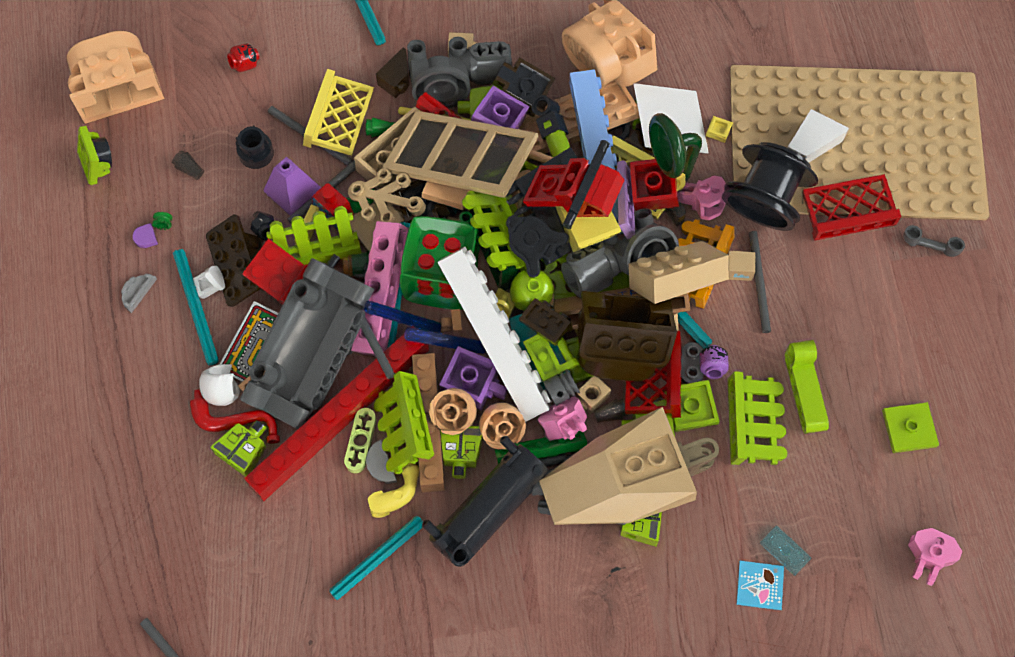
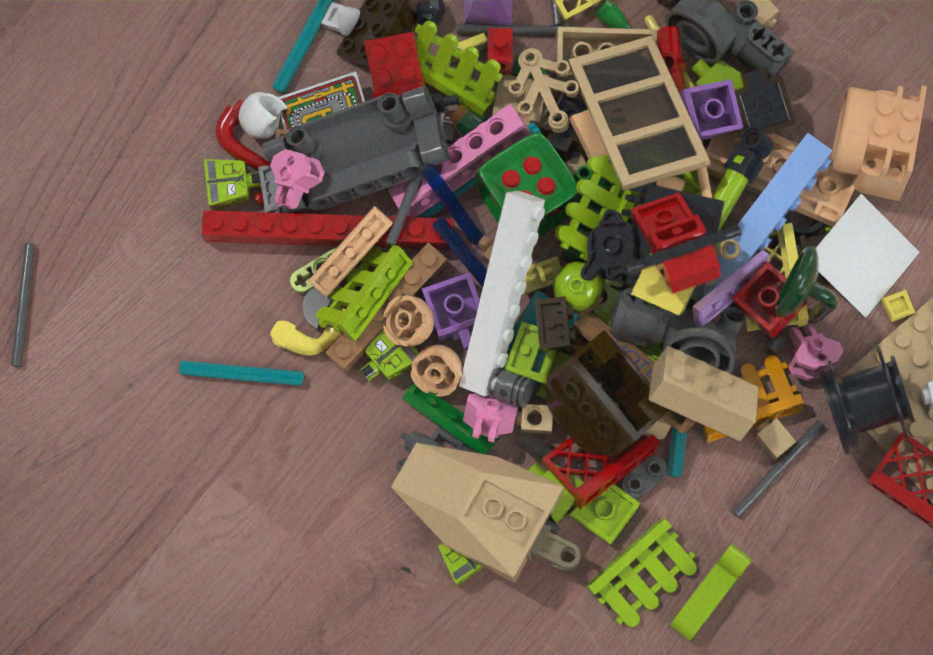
camera: 50 degrees right, 10 degrees up
black piece [422,436,549,567] -> none
medium lavender head [699,345,729,379] -> none
none -> light grey tile [258,166,281,213]
none -> bright pink hinge [270,149,325,209]
none -> light nougat tile [308,206,393,298]

